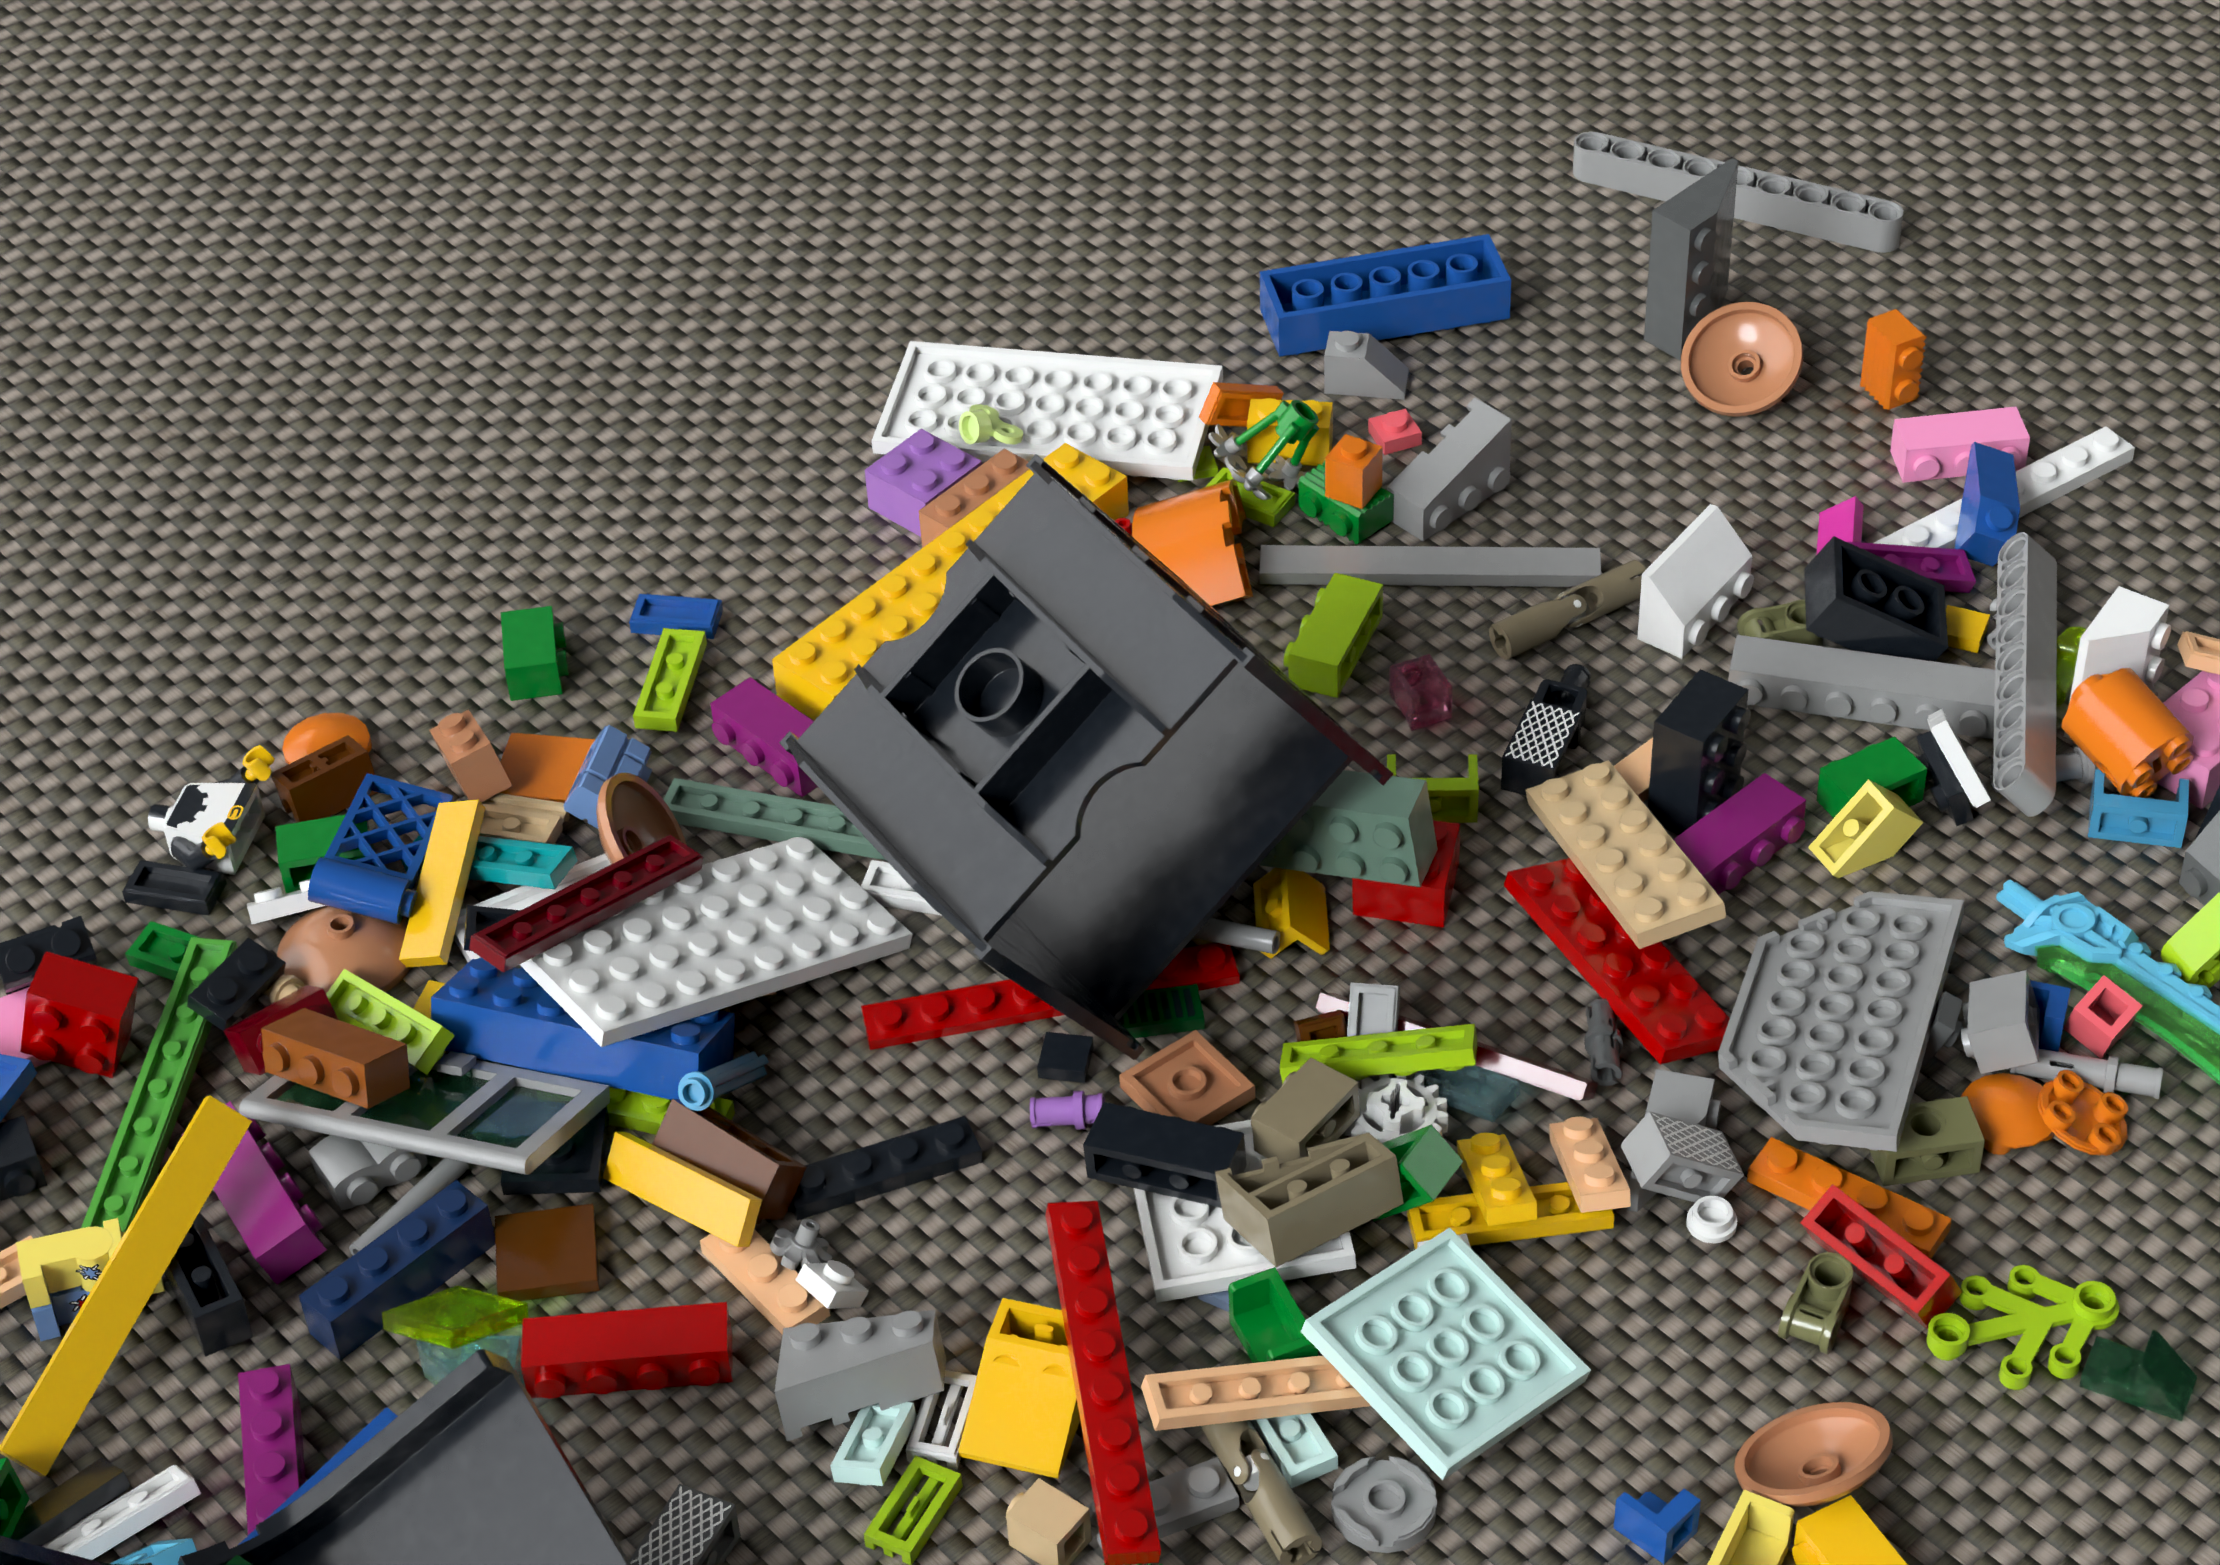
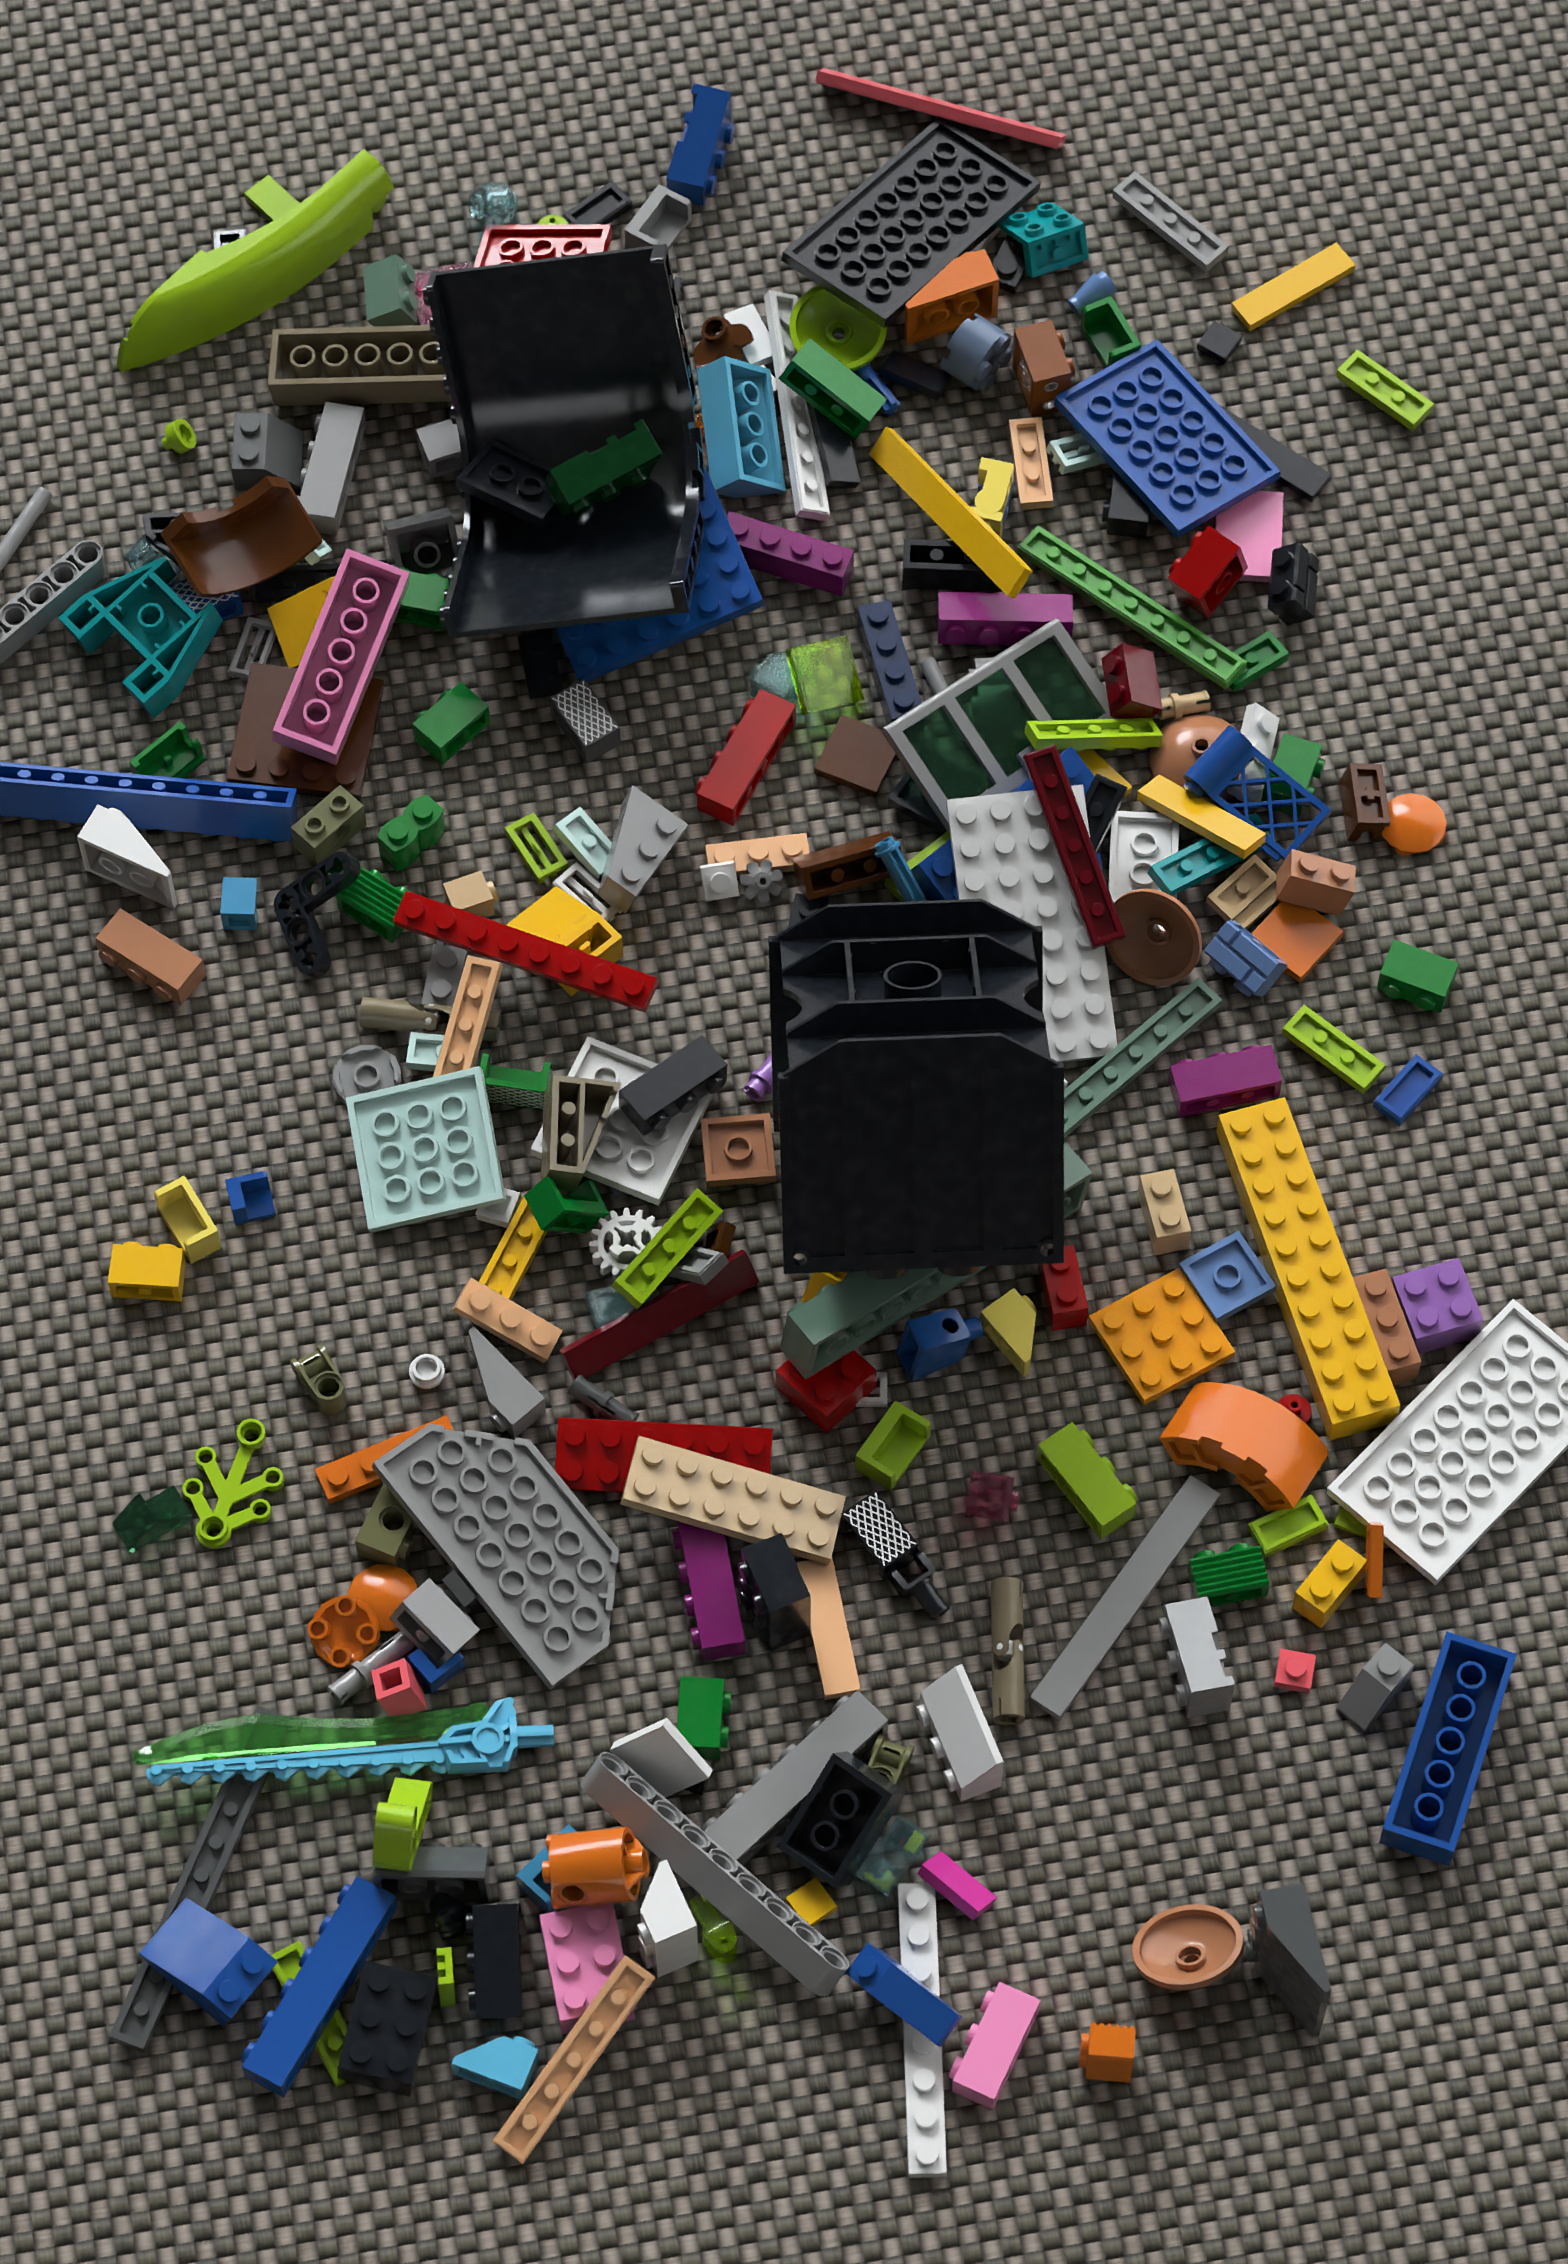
camera: 120 degrees right, 20 degrees up
black tile [122,860,227,916] -> none
torso [148,745,275,875] -> none
black plate [187,937,286,1030] -> none
dark orange brick [261,1008,410,1109] -> none
yellow tile [603,1132,762,1247] -> none
yellowish green piece [959,404,1023,444] -> none
plant [1208,400,1319,500] -> none
dark tan brick [1251,1058,1360,1164] -> none
orange brick [1325,434,1383,509] -> none
yellow plate [1457,1132,1538,1226] -> none
light grey beam [1573,131,1904,253] -> none
light grey panel [1621,1111,1744,1203] -> none
nougat dish [1734,1402,1893,1507] -> none
red brick [1800,1184,1962,1329] -> none
light yellow slope [1808,779,1924,878] -> none
magenta plate [1848,542,1976,593] -> none

